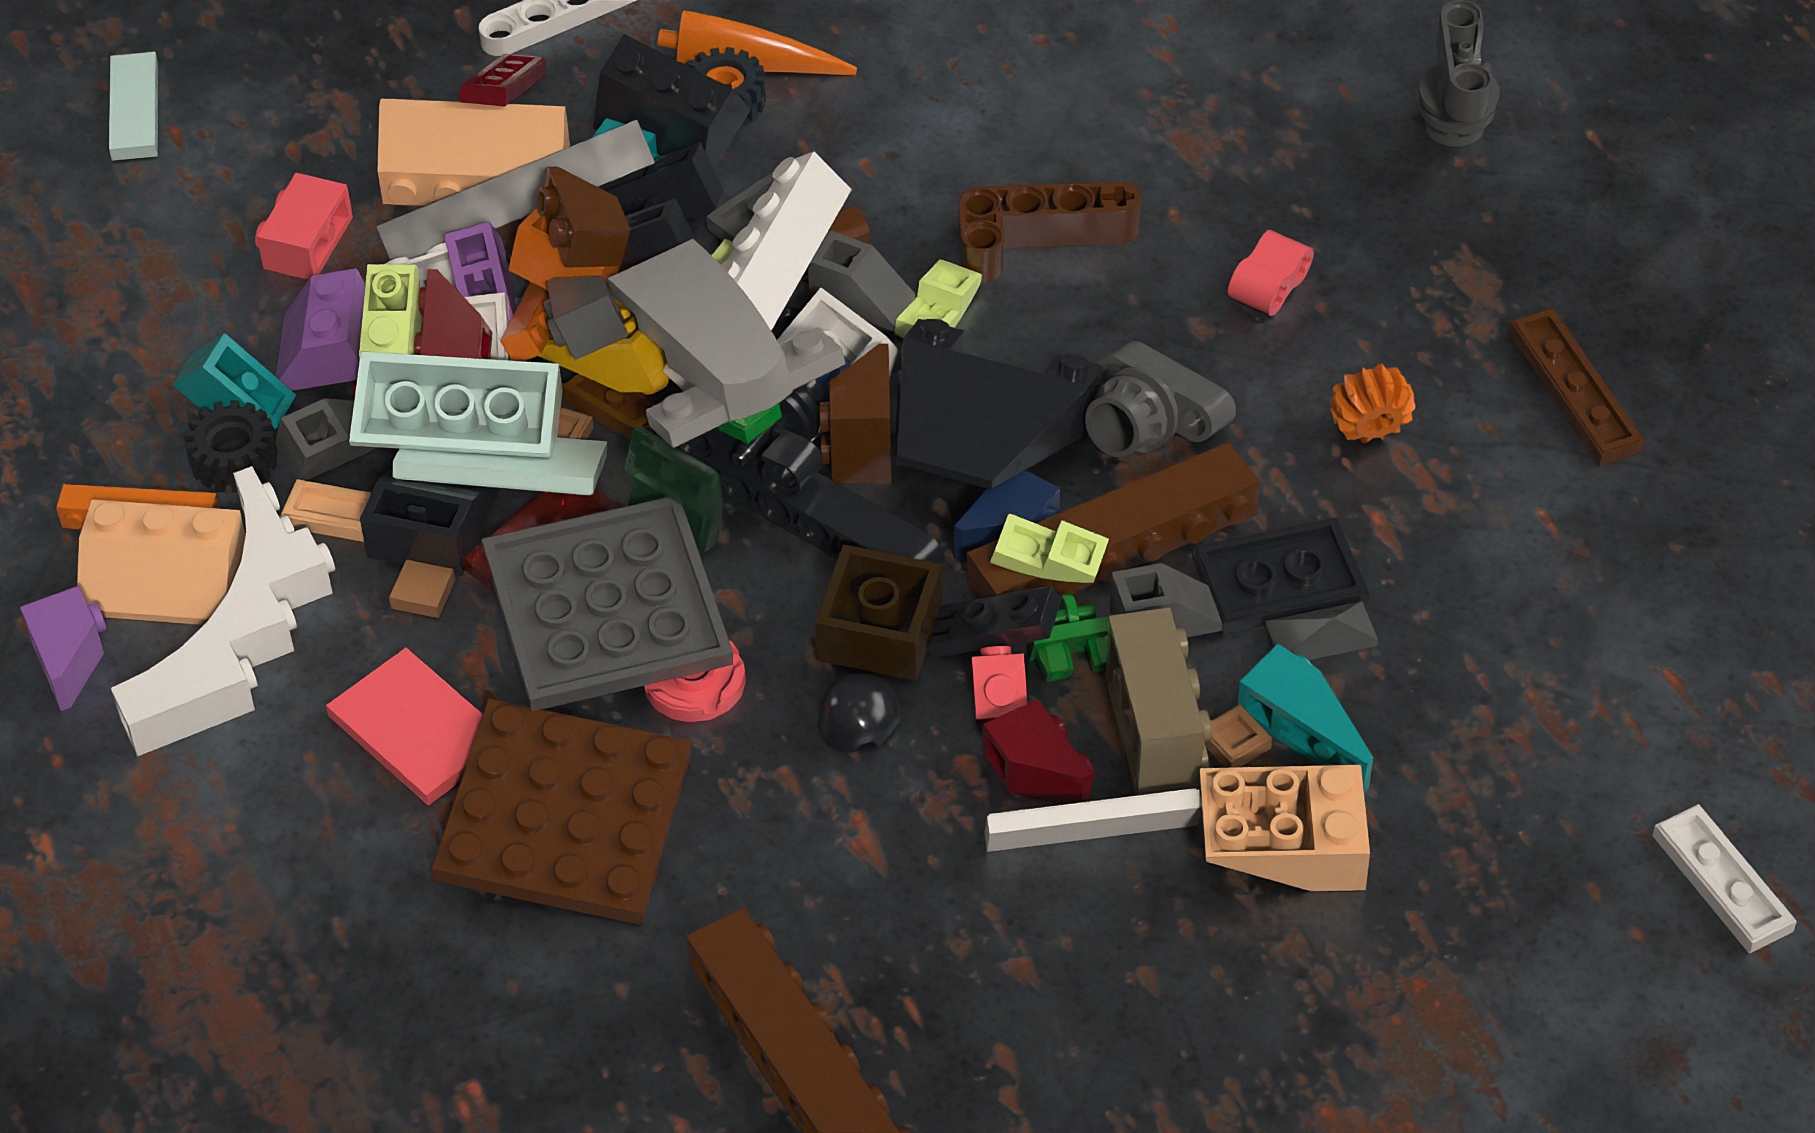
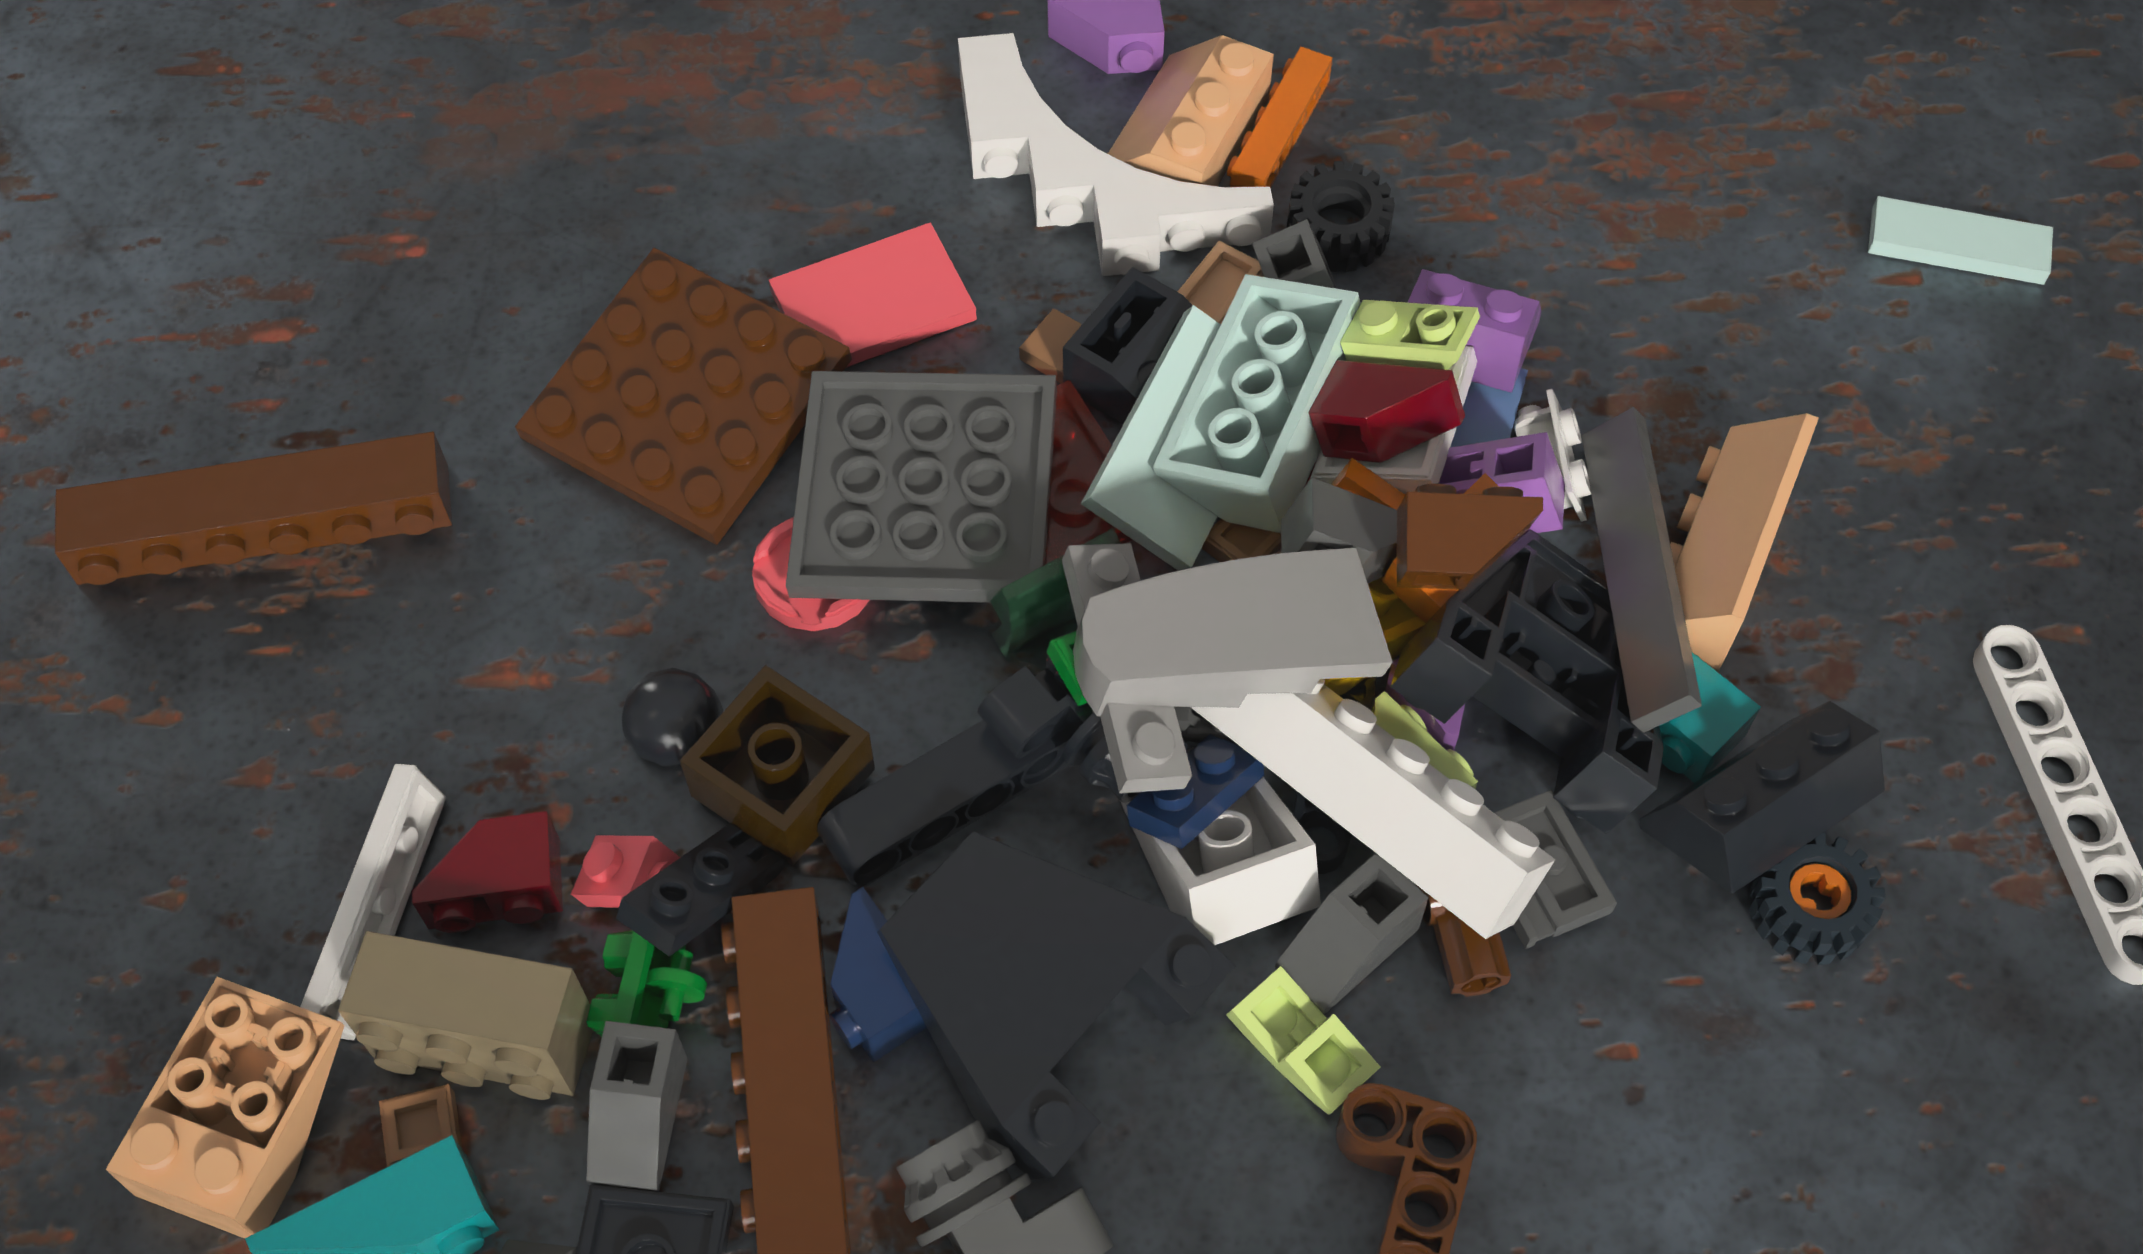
camera: 110 degrees right, 10 degrees up
teal slope [172,333,296,430] -> none
coral brick [255,173,353,280] -> none
dark red tile [460,54,546,106] -> none
orange piece [657,10,857,76] -> none
reddish brown slope [820,344,891,484] -> none
yellowish green slope [990,513,1109,583] -> none

